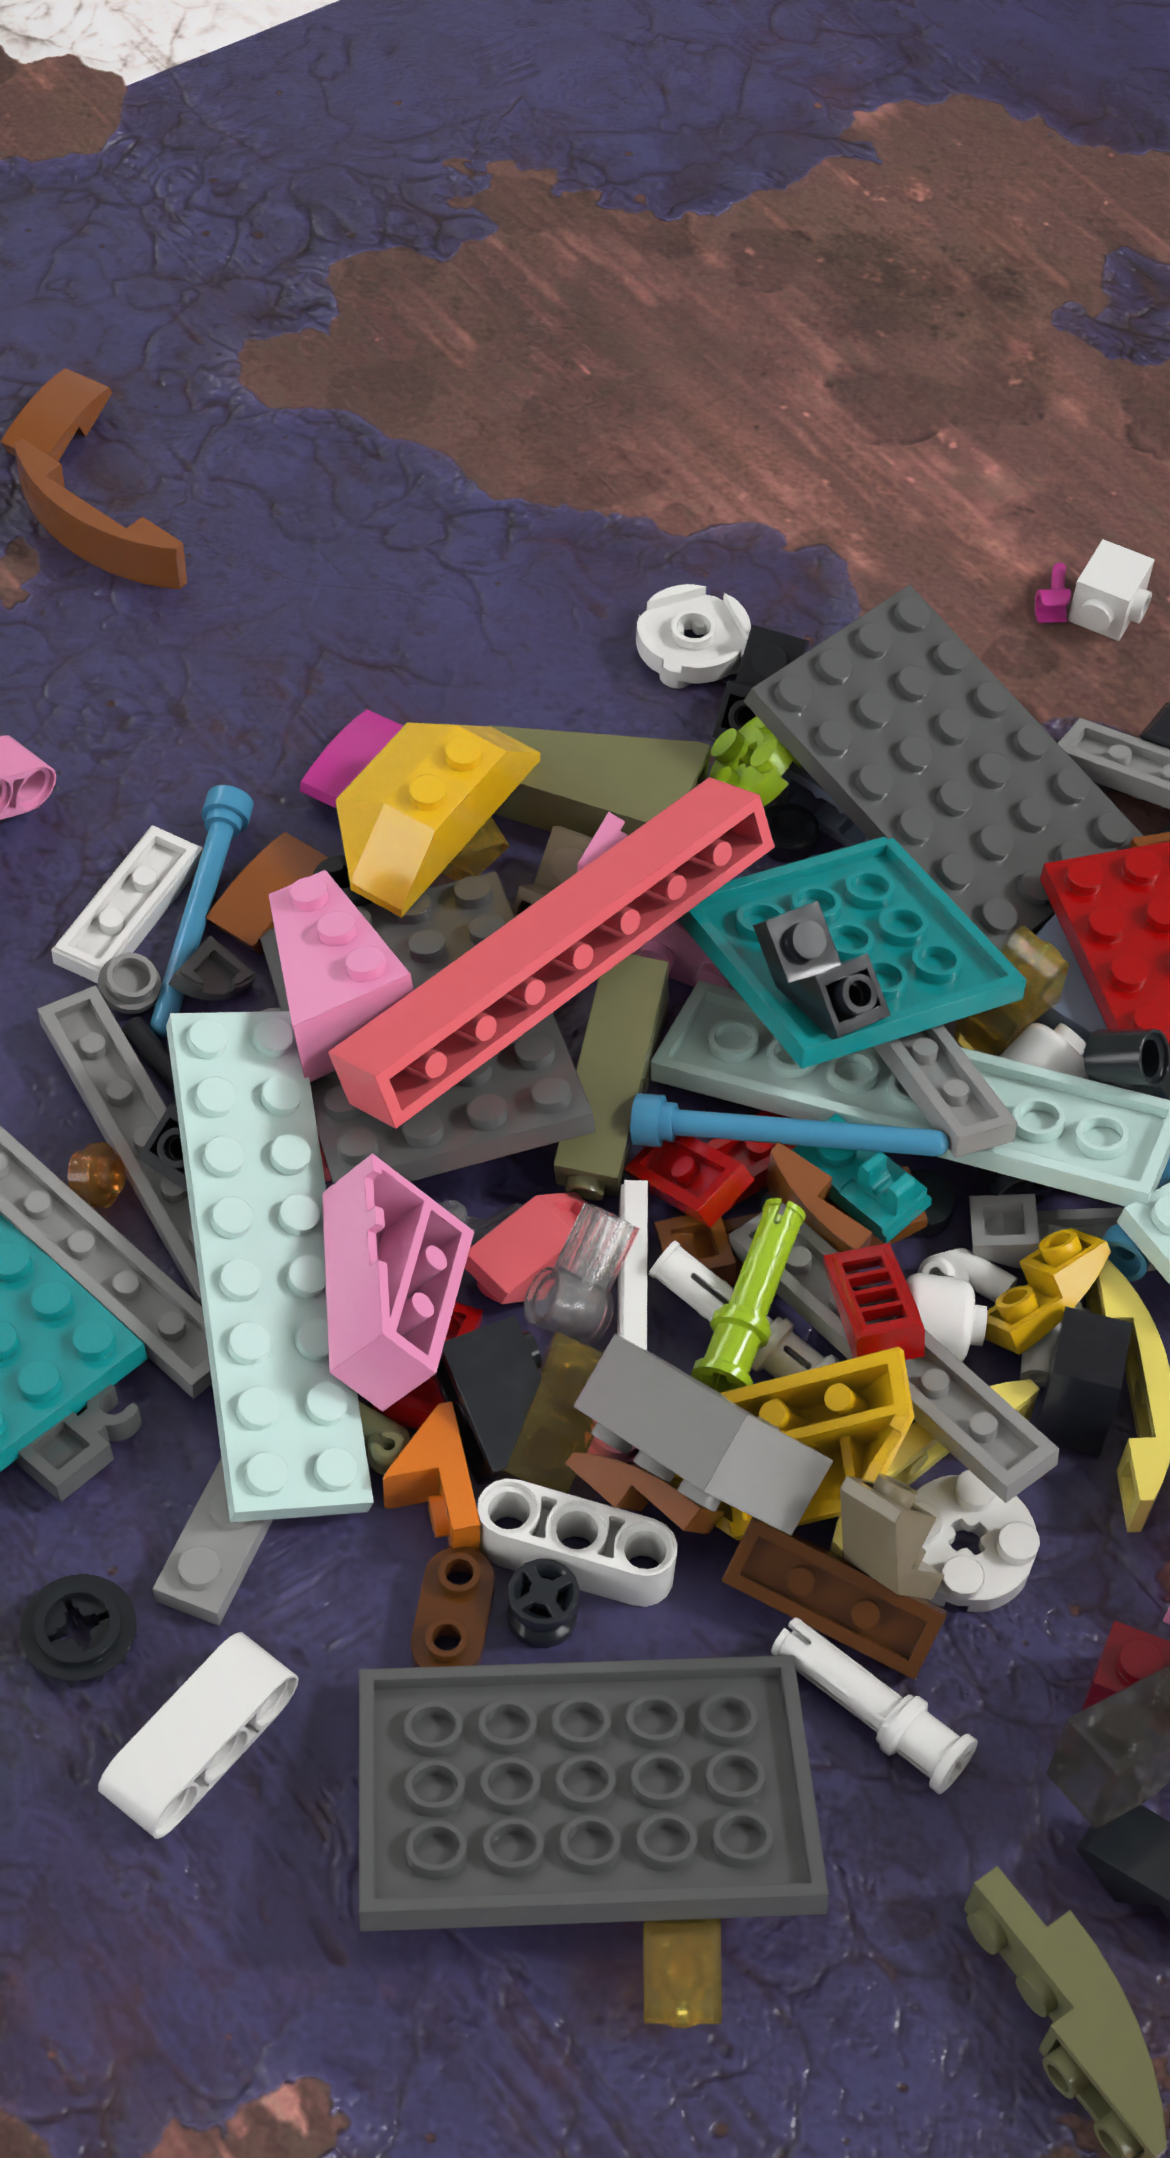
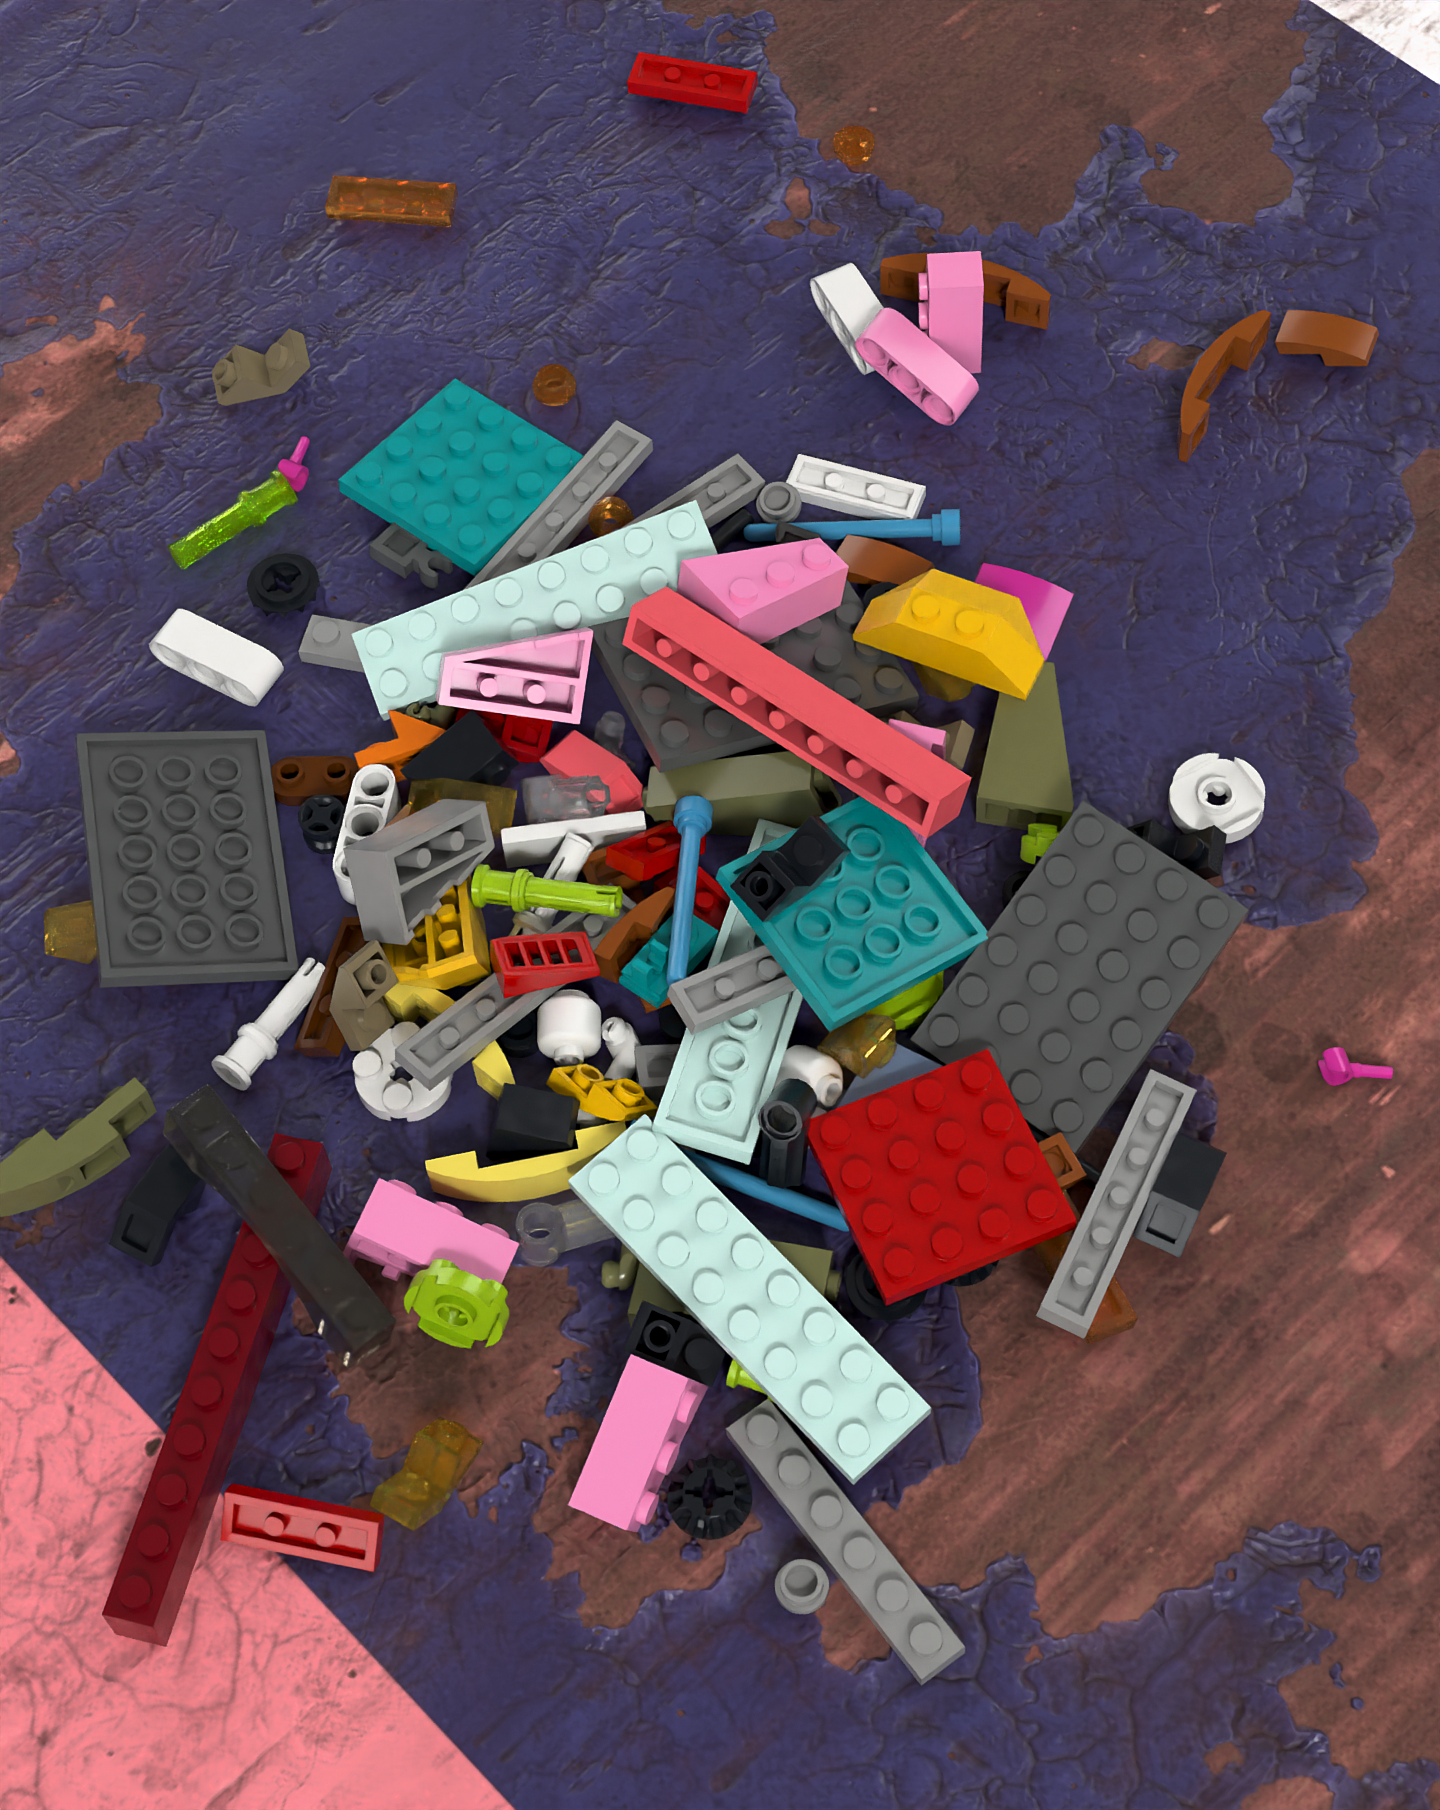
camera: 90 degrees right, 5 degrees up
white brick [1068,539,1155,641] -> none

